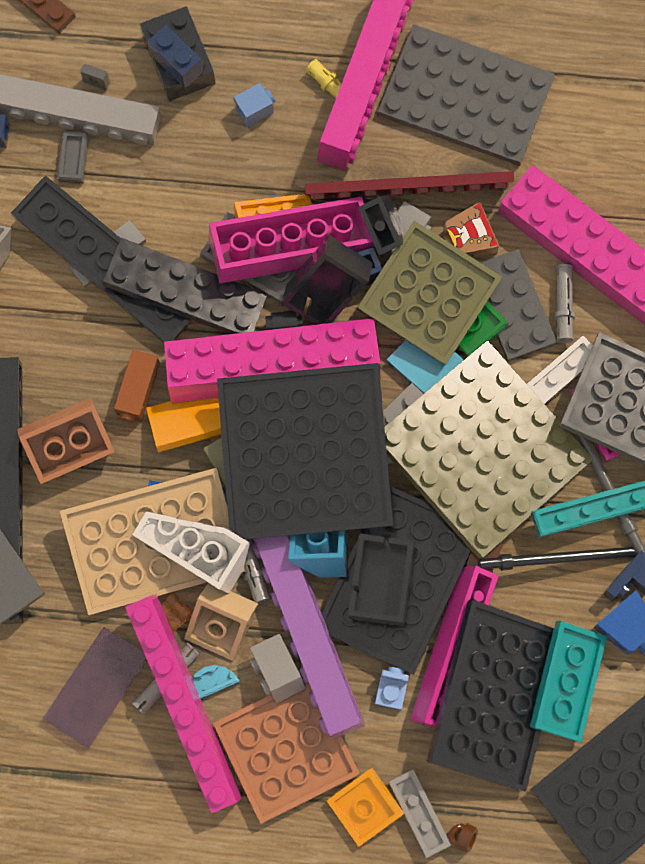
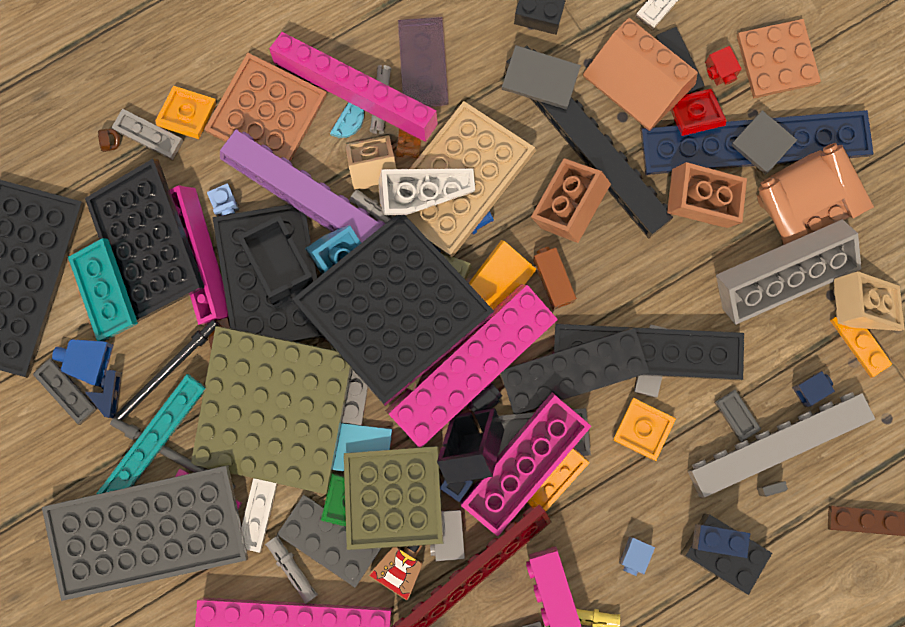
camera: 145 degrees right, 5 degrees up
light grey brick [250,633,306,703] -> none
black slope [358,195,403,255] -> none
none -> light orange plate [613,398,676,461]

